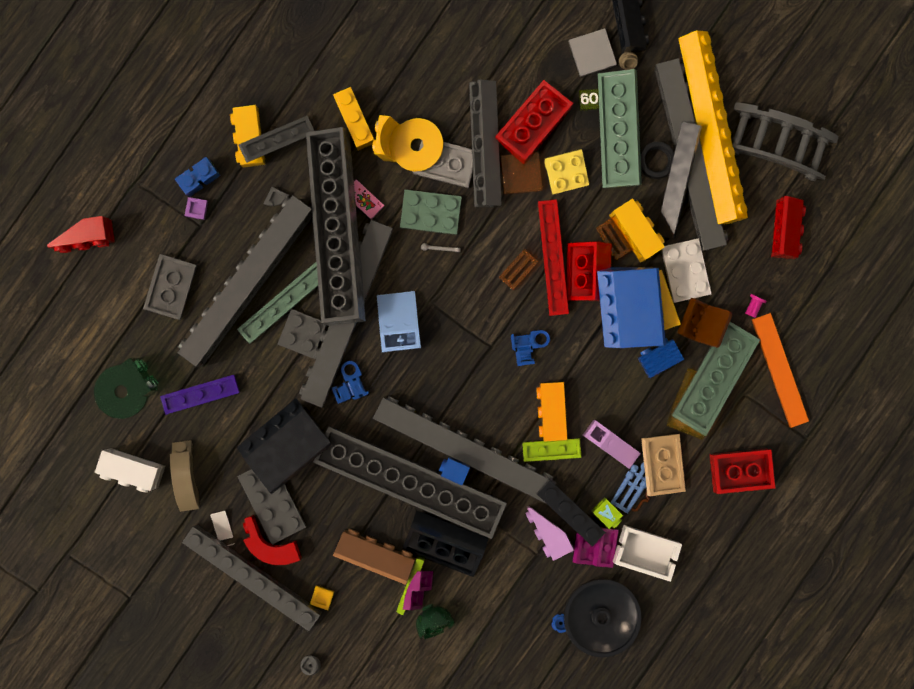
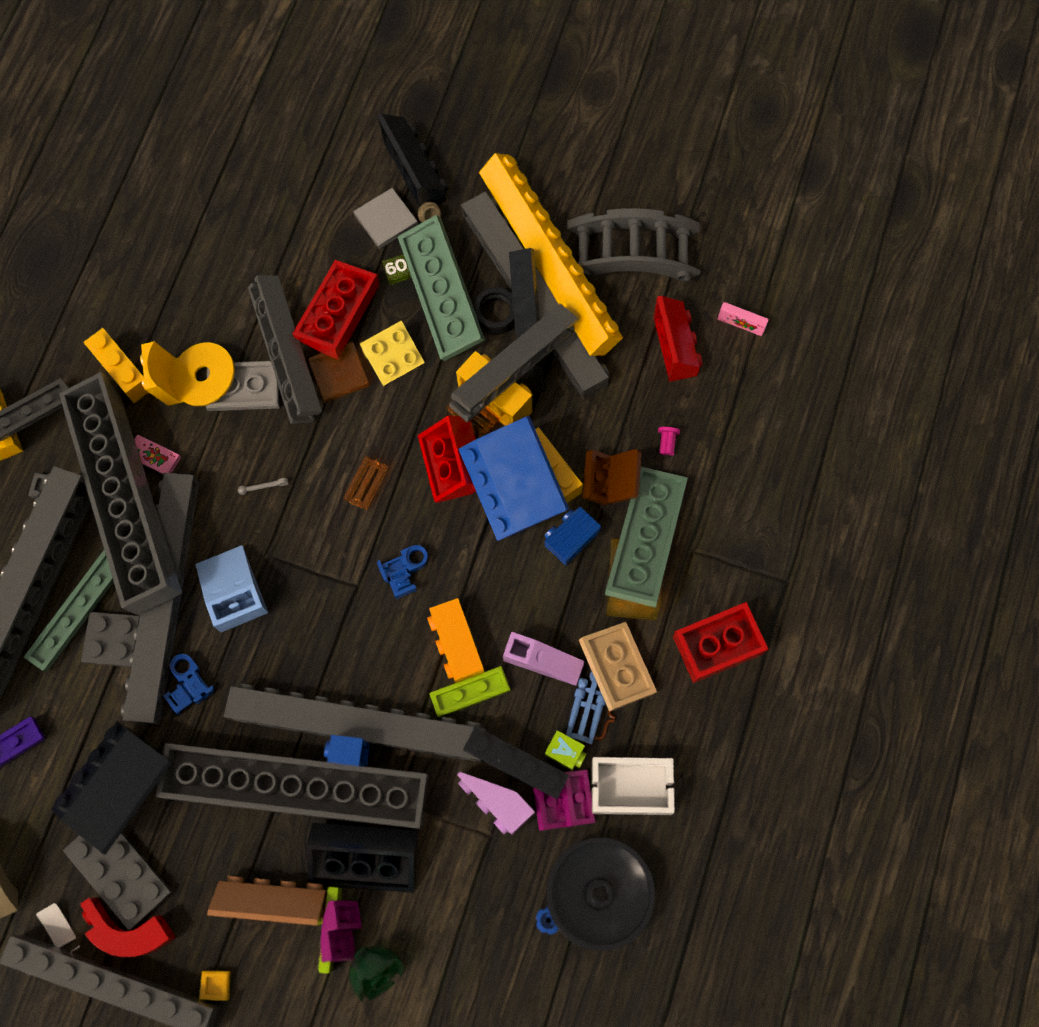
camera: 15 degrees left, 15 degrees down
sand green plate [400,190,462,235] -> none
red plate [538,200,569,316] -> none
white plate [661,238,711,303] -> none
orange tile [751,313,809,428] -> none
none -> dark grey piece [449,303,578,423]
none -> bright pink tile [718,302,769,336]

